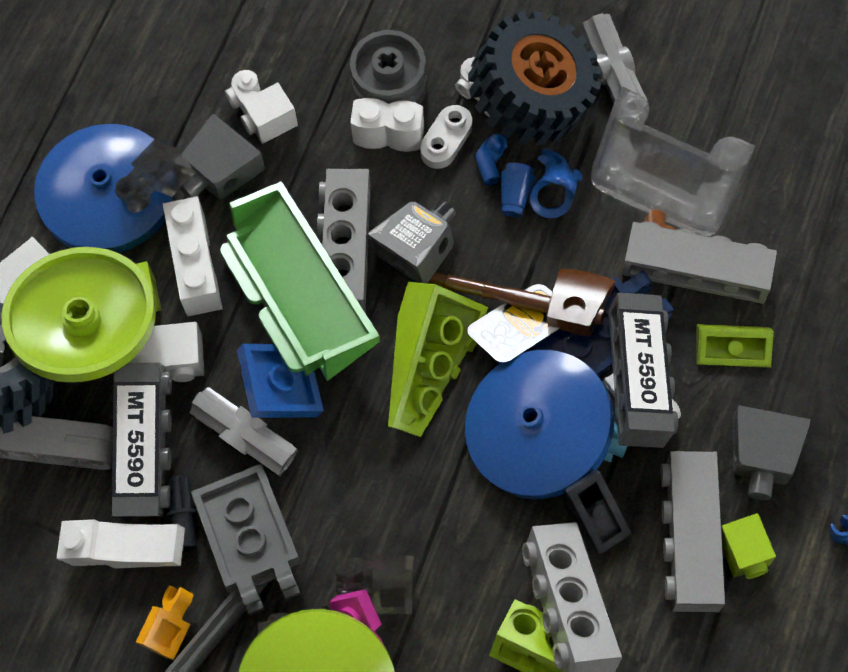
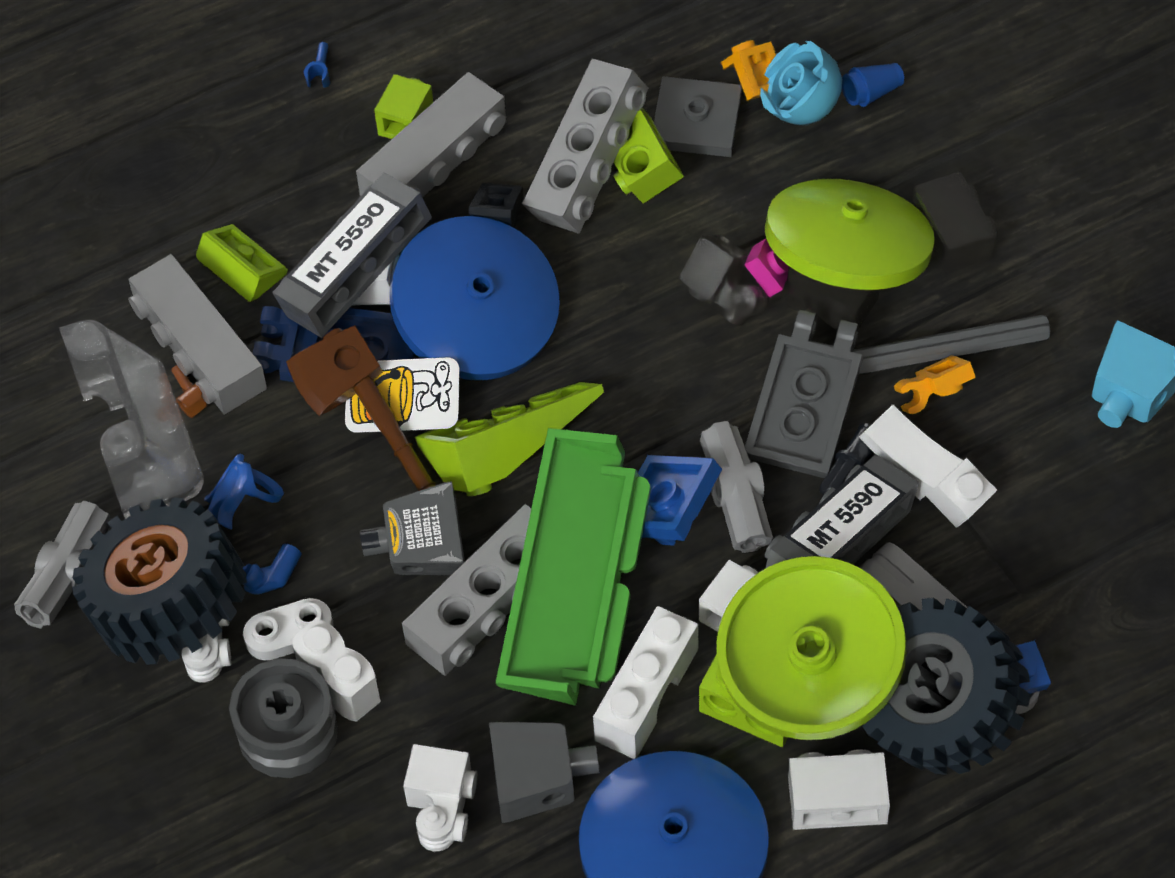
camera: 140 degrees left, 10 degrees down
clear smoke brick [115,138,196,213] -> none
blue cone [501,163,536,218] -> none
dark grey torso [732,405,811,500] -> none

